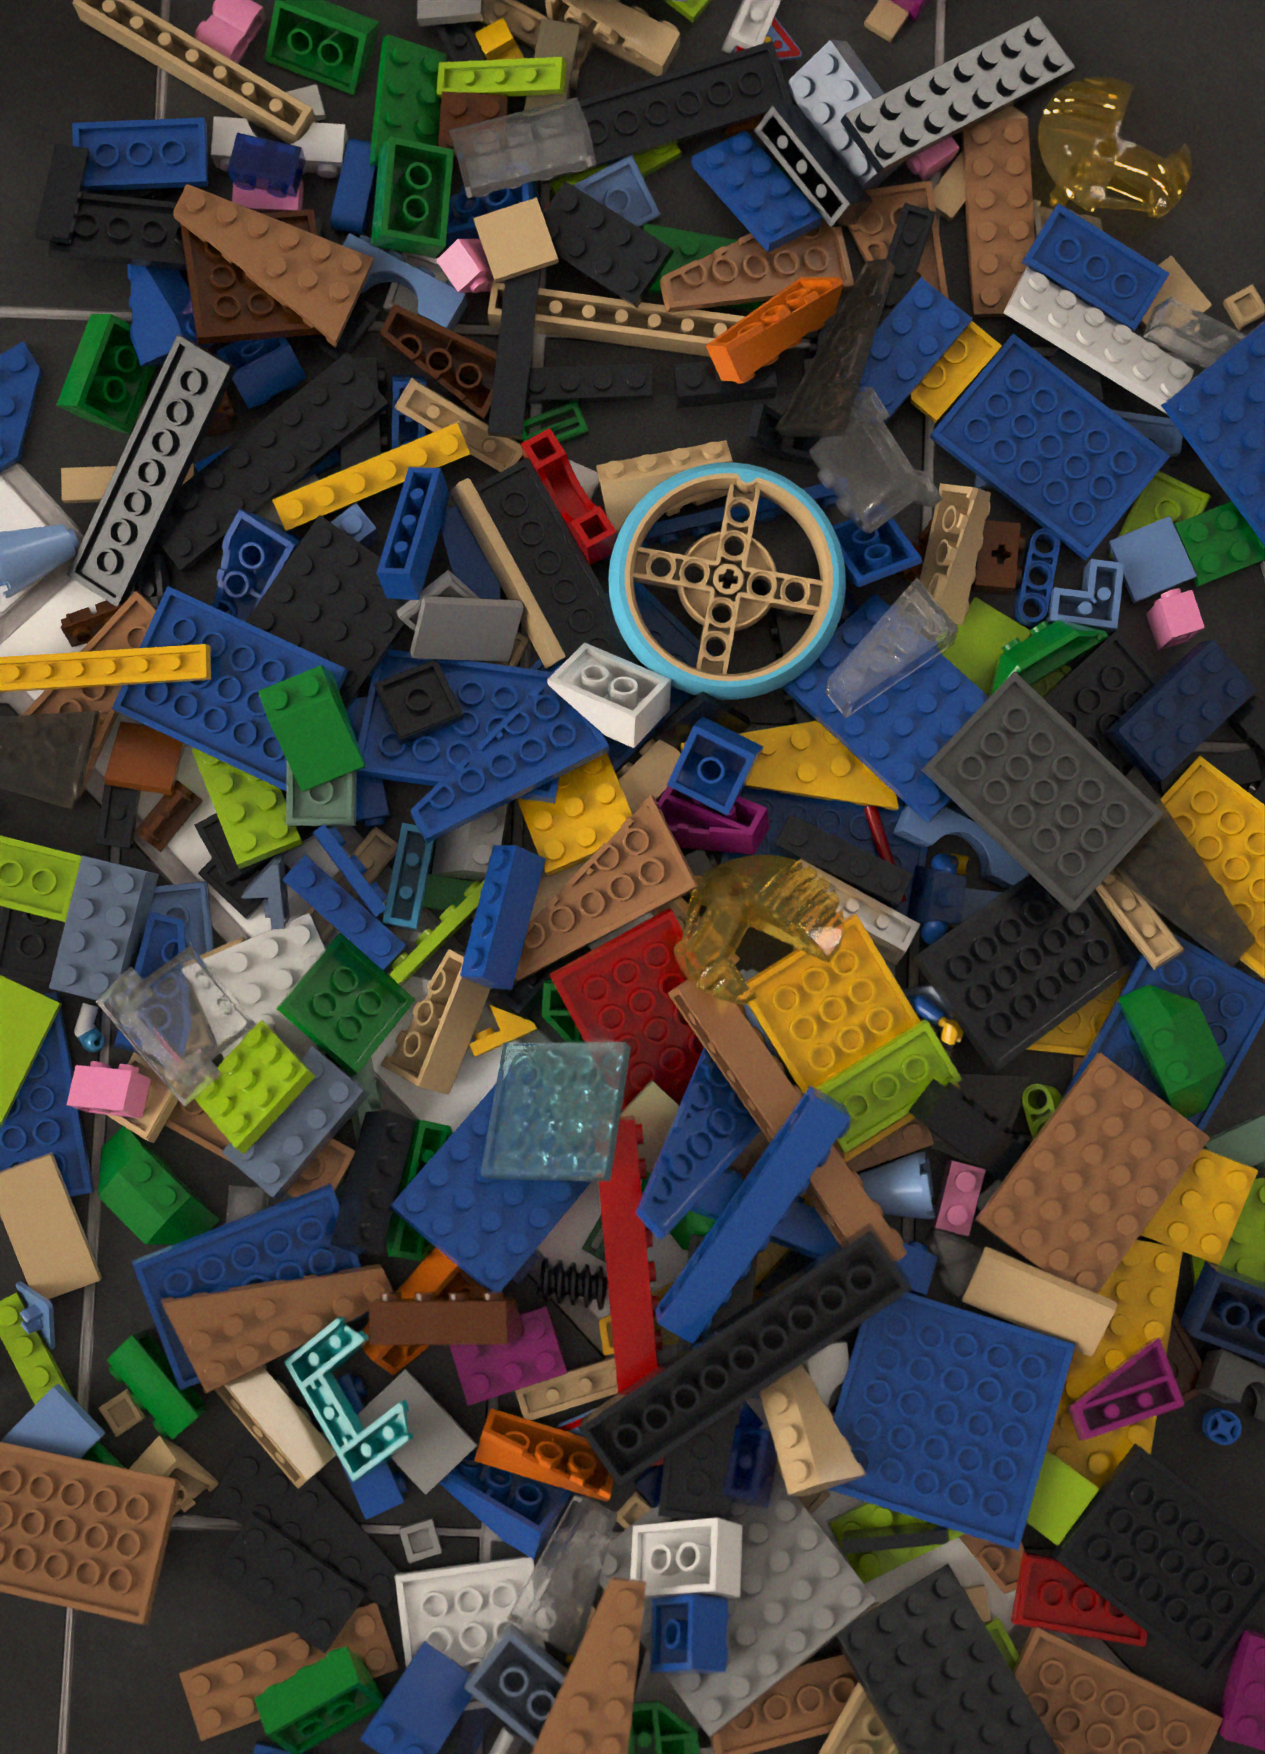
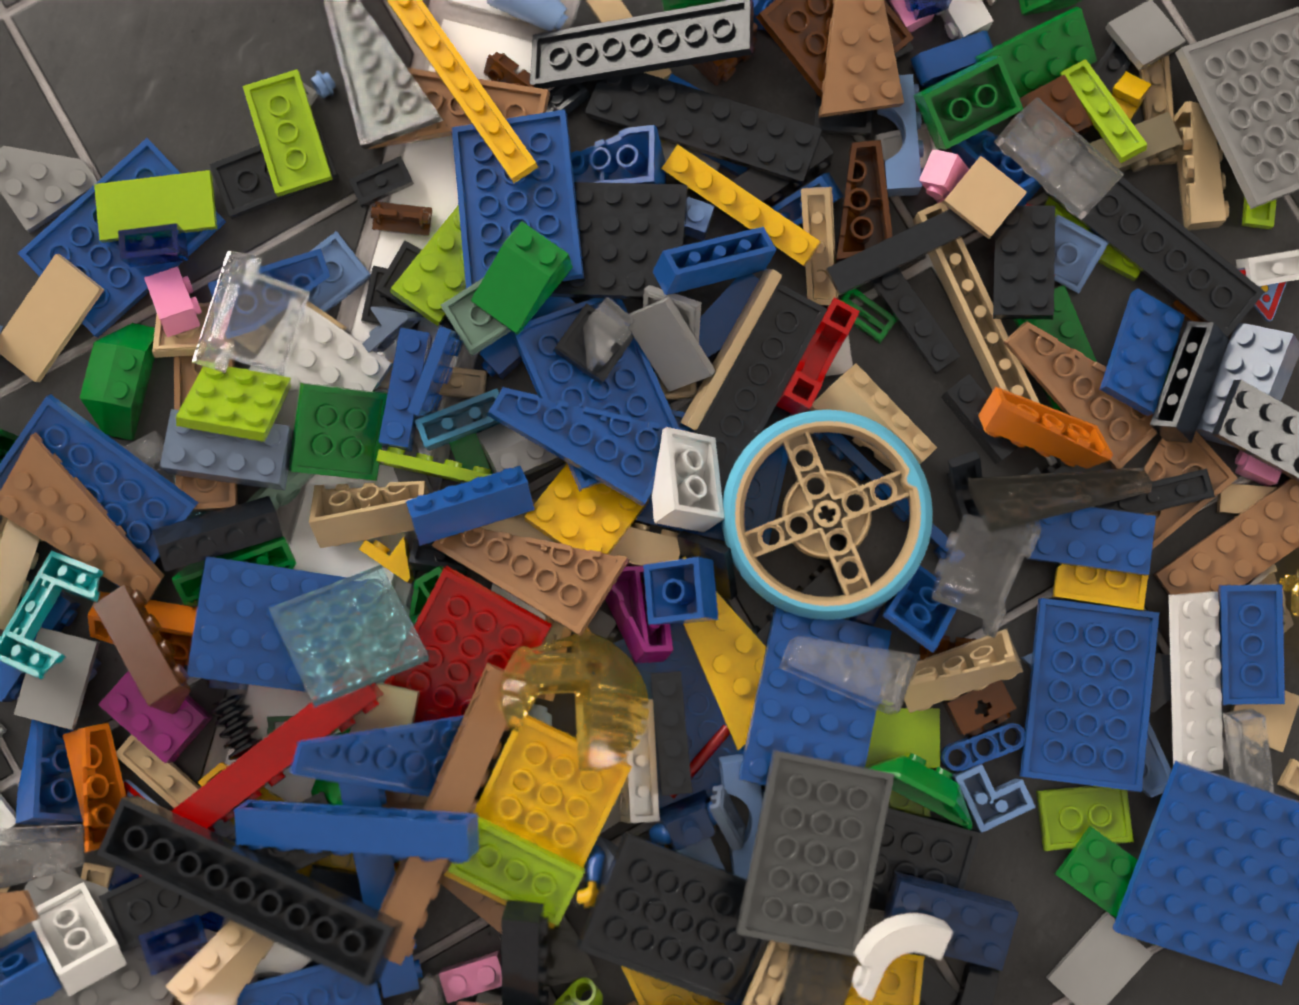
camera: 60 degrees right, 0 degrees up
sand blue brick [49,856,159,1005] -> none
arm [74,1003,105,1052] -> none
dark orange tile [104,722,185,795] -> none
blue slope [216,337,307,409] -> none
light blue cone [858,1150,936,1219] -> none
medium blue tile [1107,516,1197,604] -> none
bright pink brick [1146,588,1205,651] -> none
none -> clear blue brick [118,223,189,268]
none -> clear slope [583,296,634,371]
none -> sand blue tile [709,785,746,851]
none -> white arch [853,913,953,1001]

